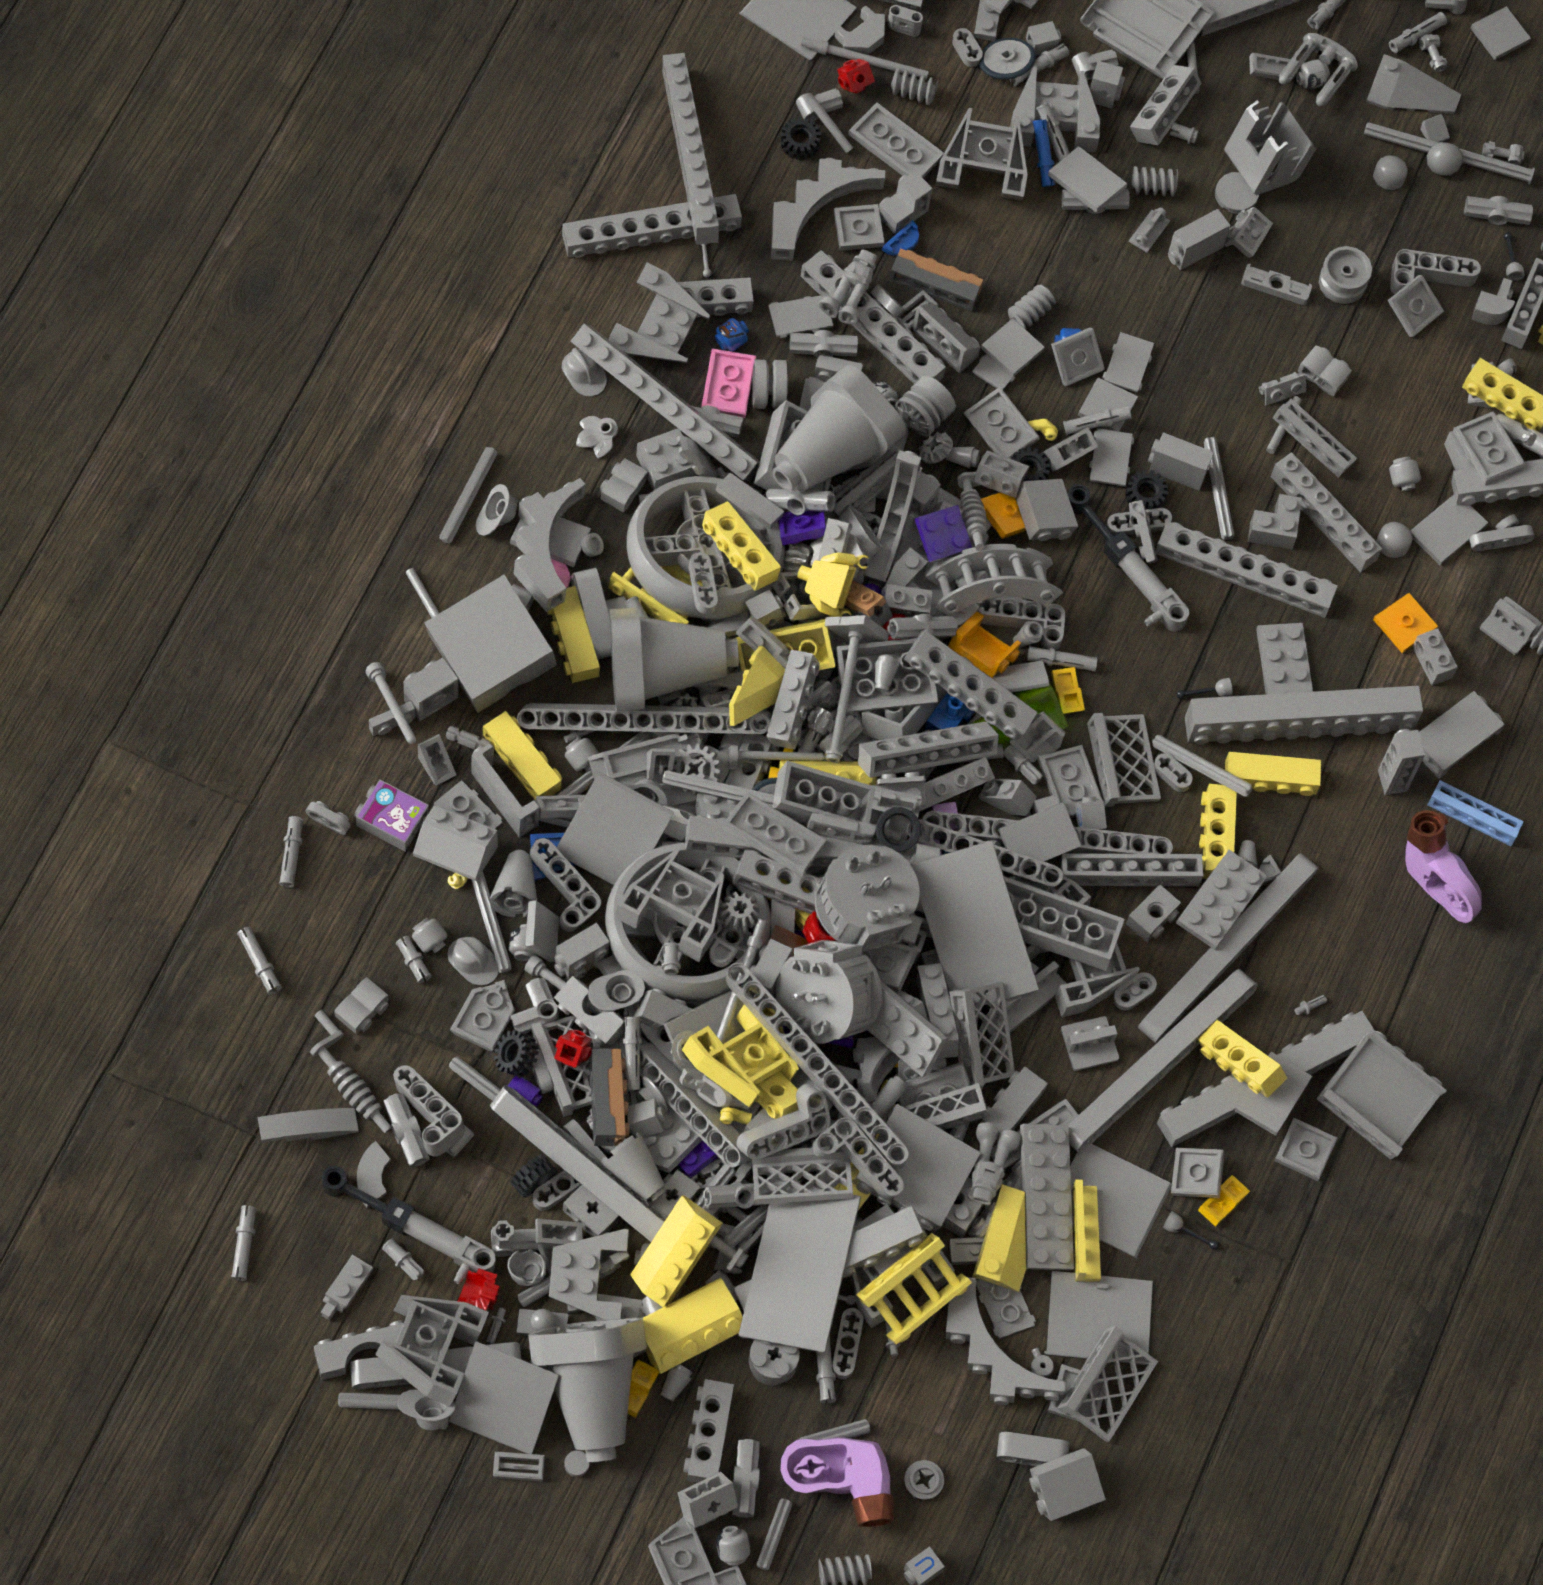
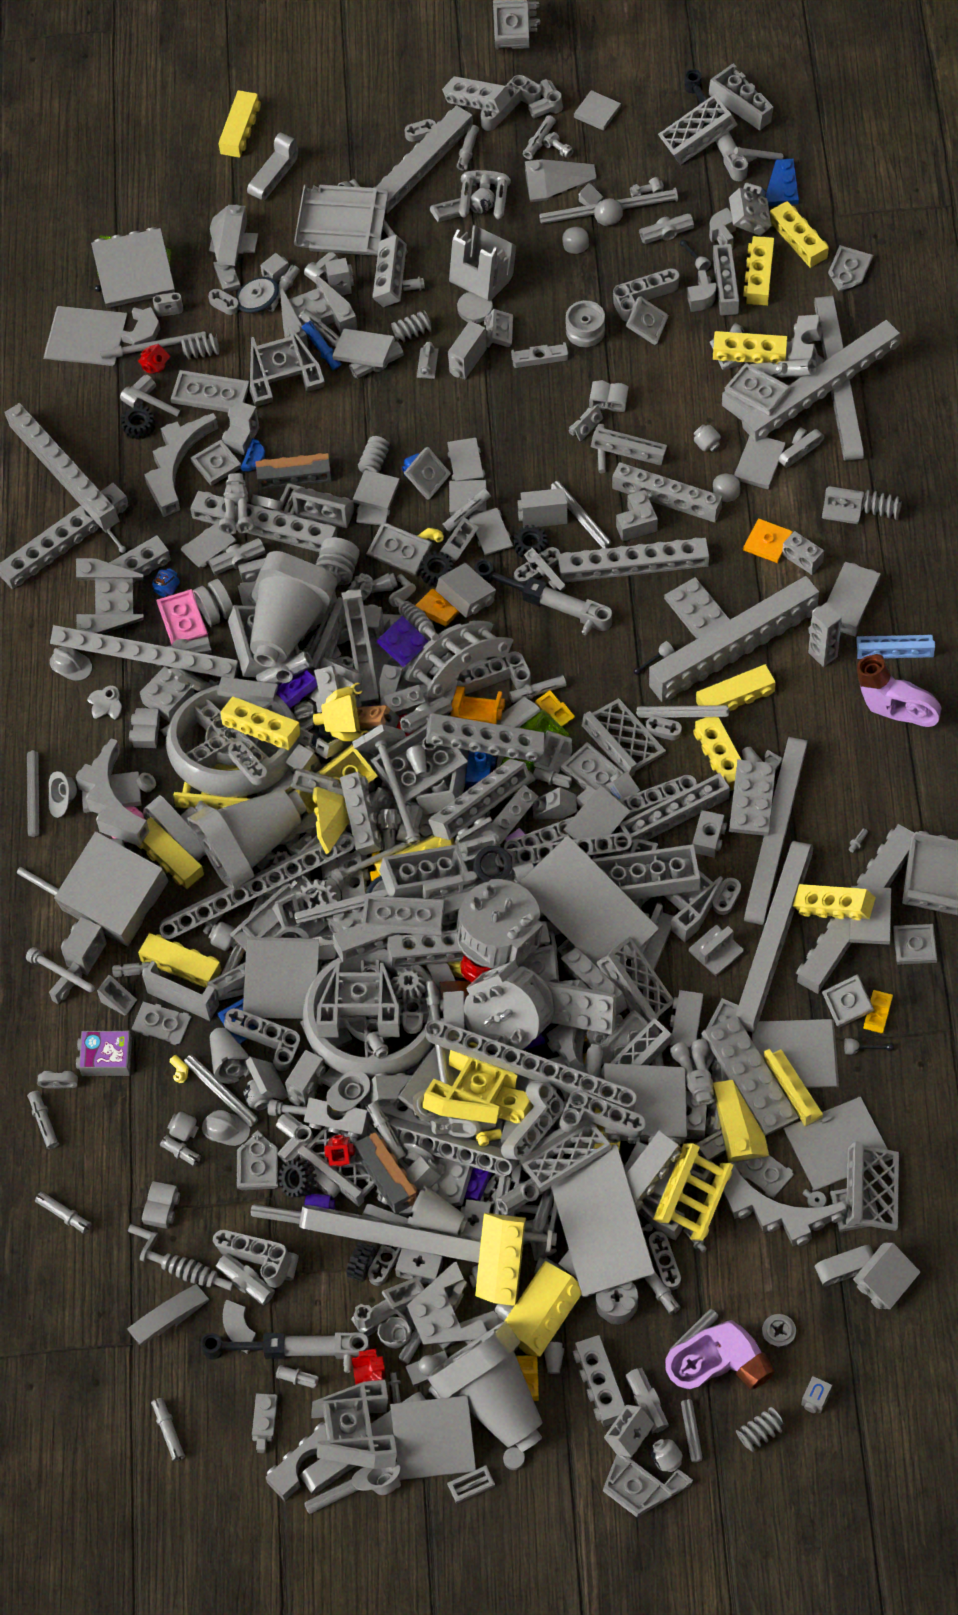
camera: 15 degrees left, 5 degrees down
light grey slope [413,805,498,881] -> none
light grey bracket [974,450,1029,498] -> none
light grey cone [1013,621,1043,648] -> none

